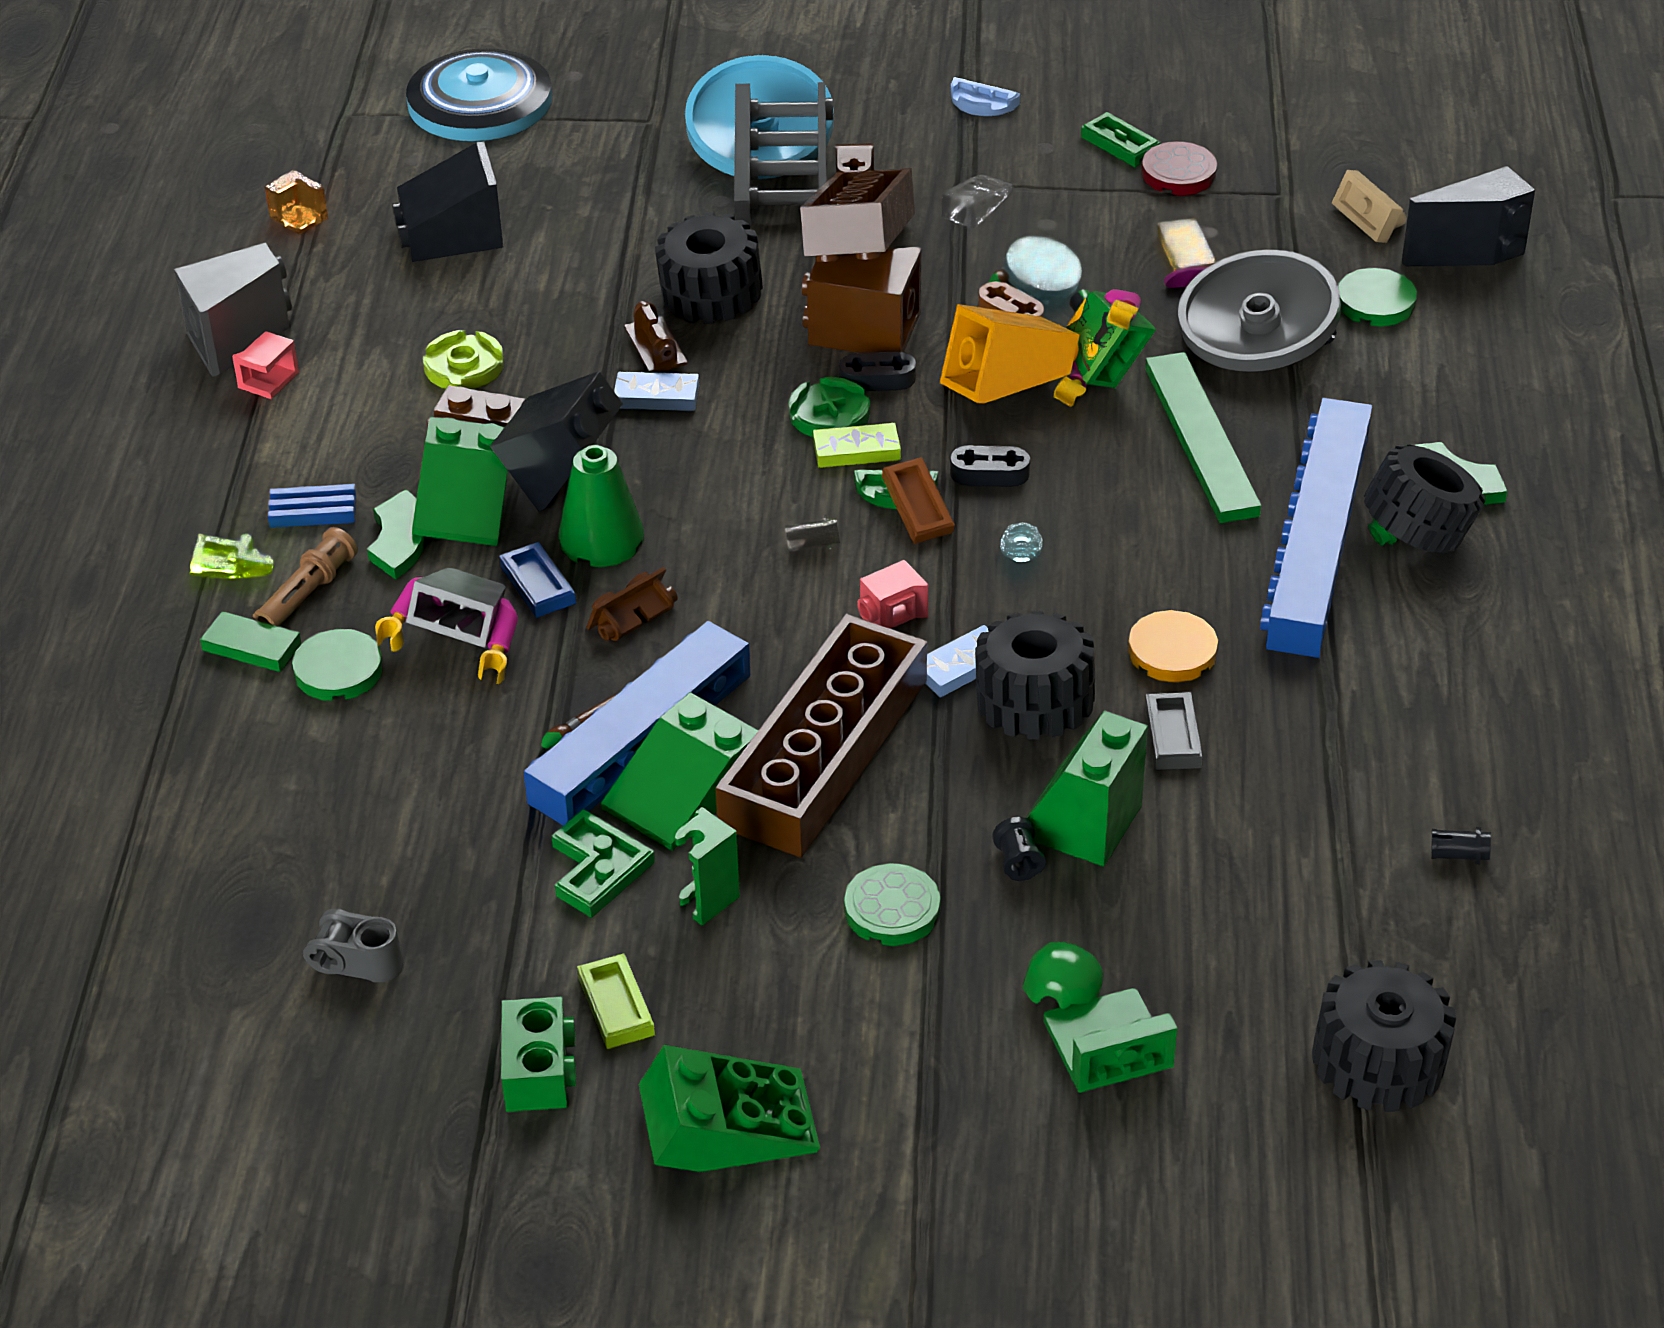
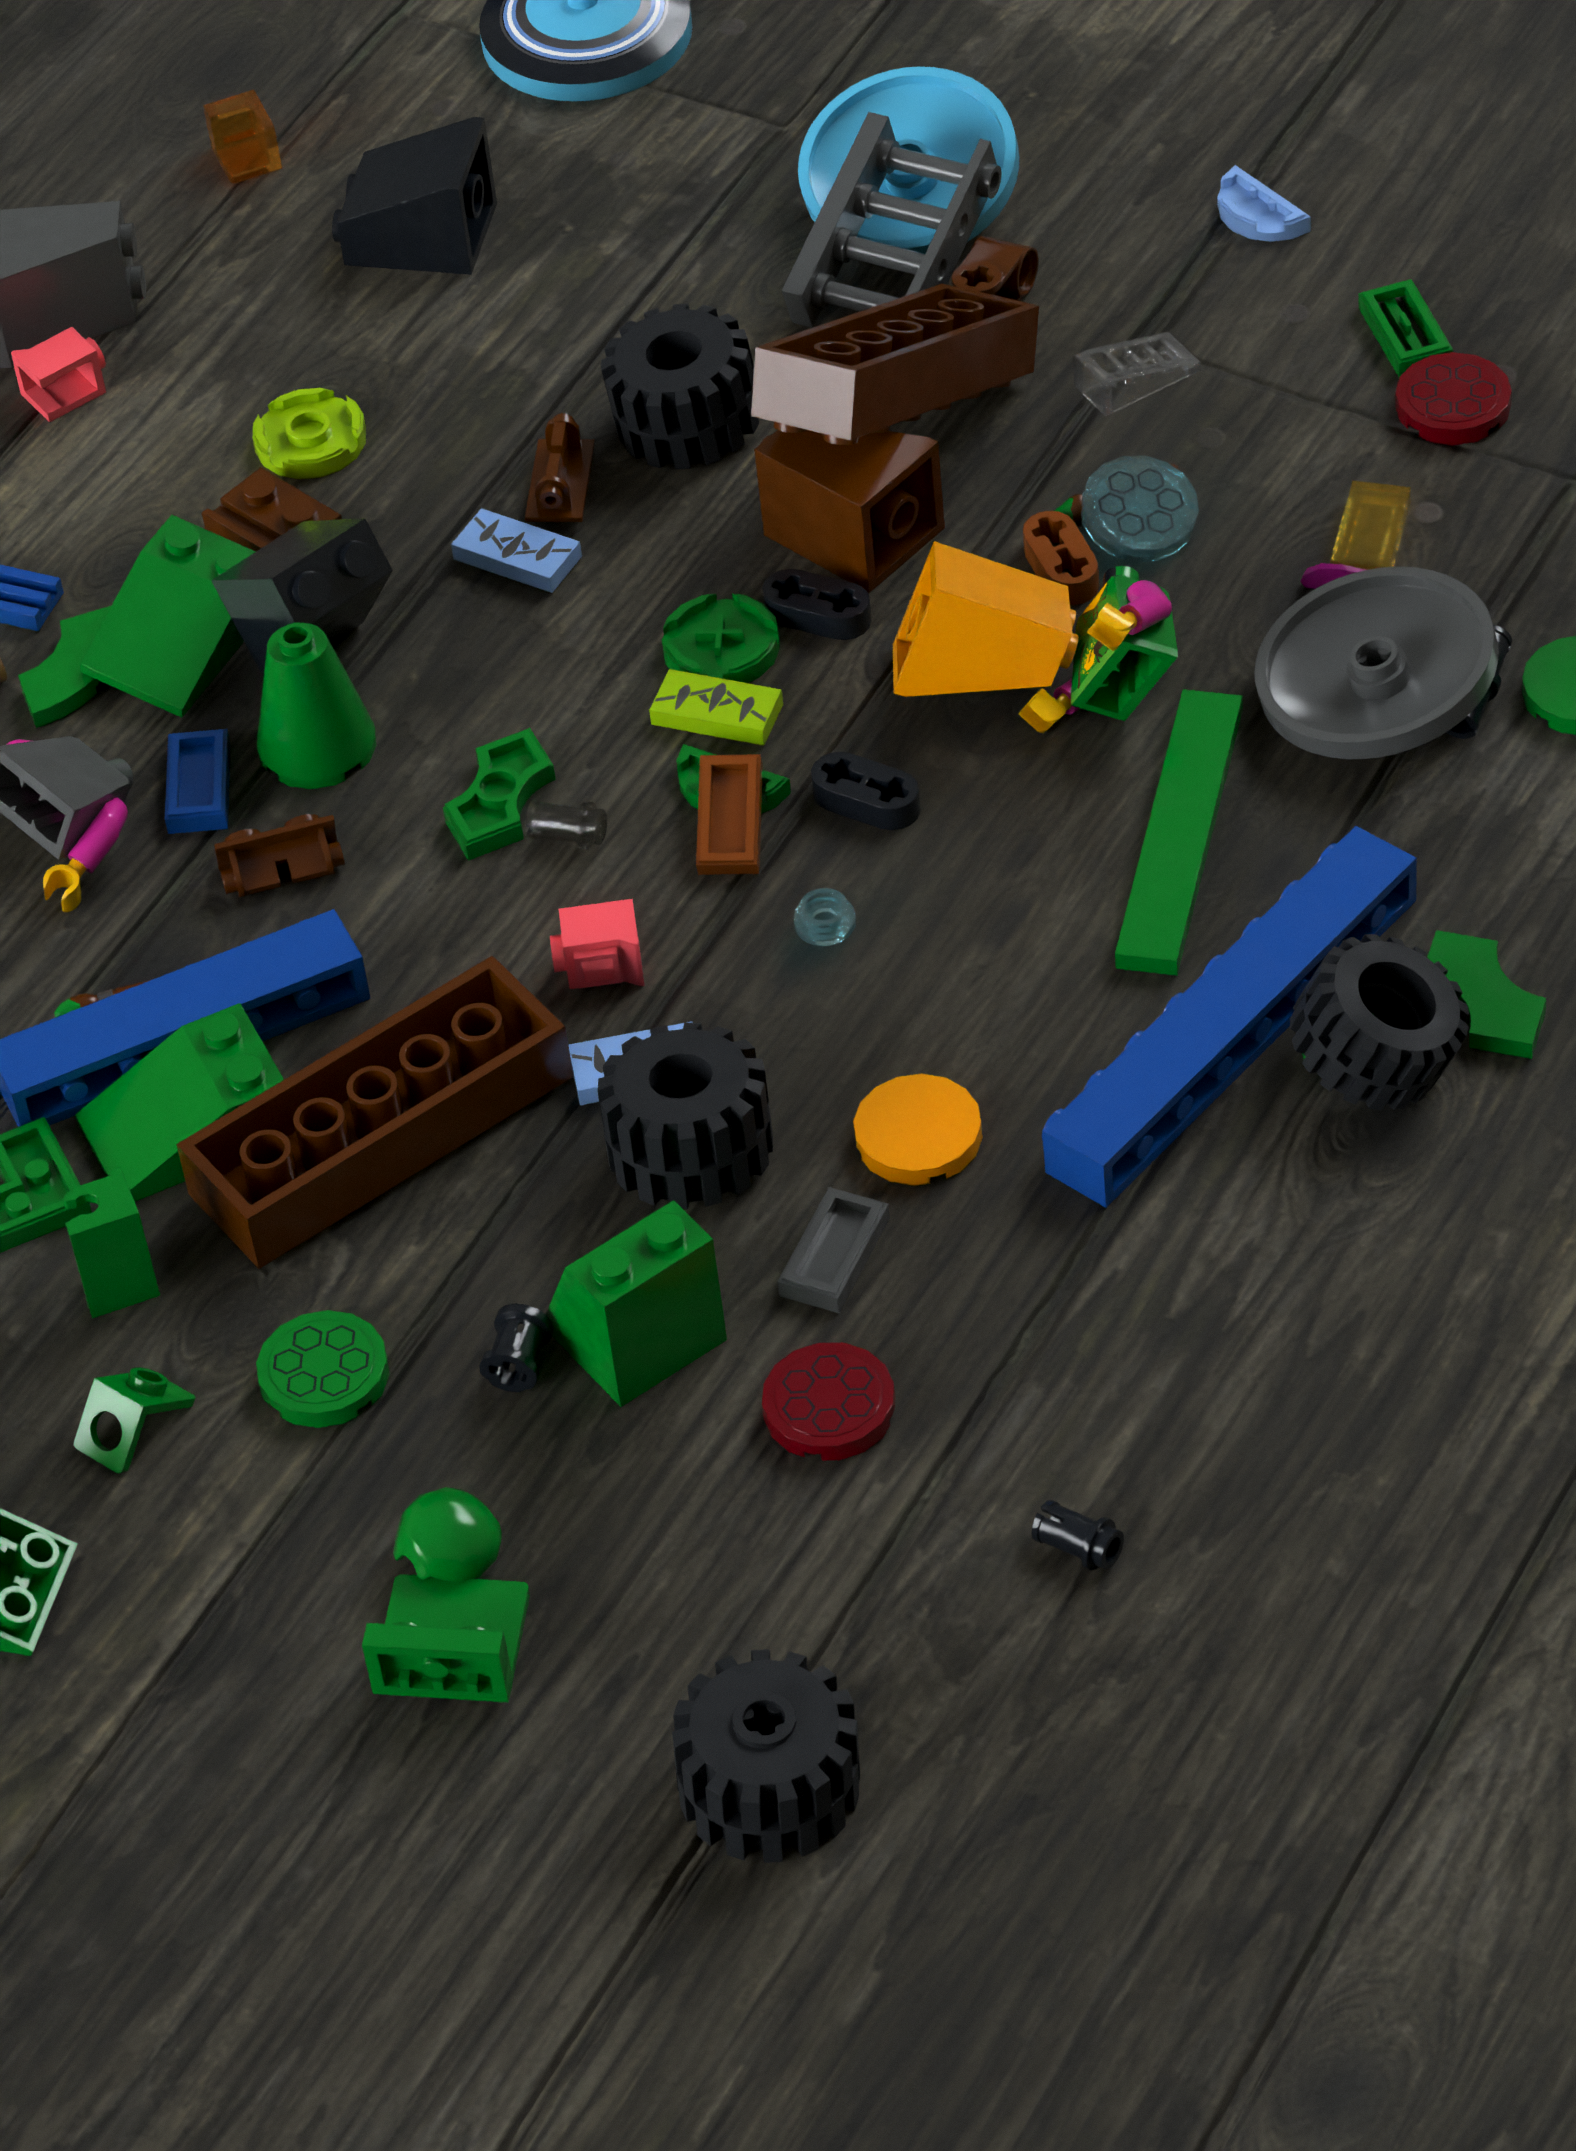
camera: 30 degrees right, 5 degrees up
none -> green bracket [74,1367,196,1473]
none -> green tile [443,728,556,861]
none -> dark red tile [762,1343,896,1461]

